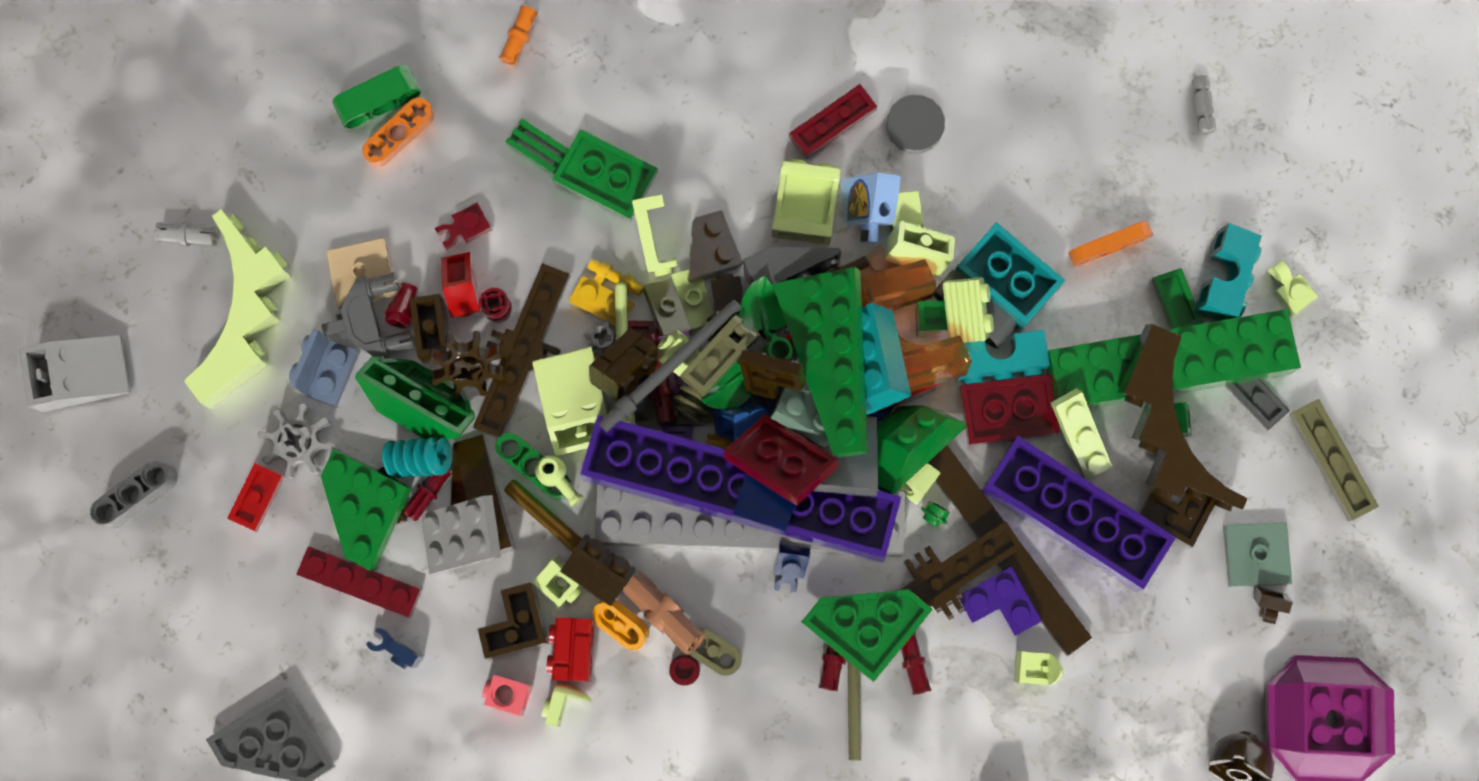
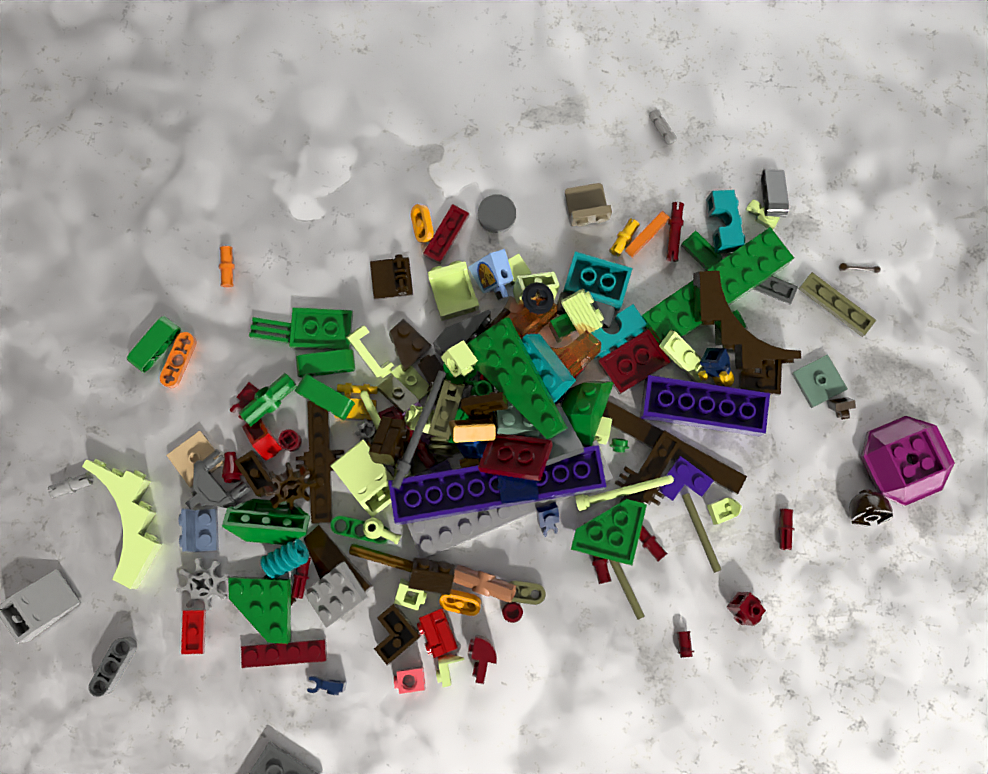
camera: 30 degrees left, 0 degrees up
none -> green piece [239,373,297,427]
none -> green beam [295,374,355,421]
none -> green beam [296,349,356,378]
none -> dark brown hinge [370,254,413,300]
none -> light orange plate [411,204,434,243]
none -> yellowish green brick [441,340,478,378]
none -> slope [449,418,496,443]
none -> dark red brick [468,635,497,684]
none -> black gear [521,282,554,315]
none -> dark tan bracket [565,183,612,227]
none -> yellowish green piece [575,475,674,512]
none -> yellow pin [609,218,640,257]
none -> dark red pin [666,202,684,262]
none -> olive bar [682,493,721,573]
none -> dark blue piece [698,348,735,387]
none -> beam [761,169,789,217]
none -> dark red axle [778,509,795,550]
none -> dark brown hinge [839,263,881,273]

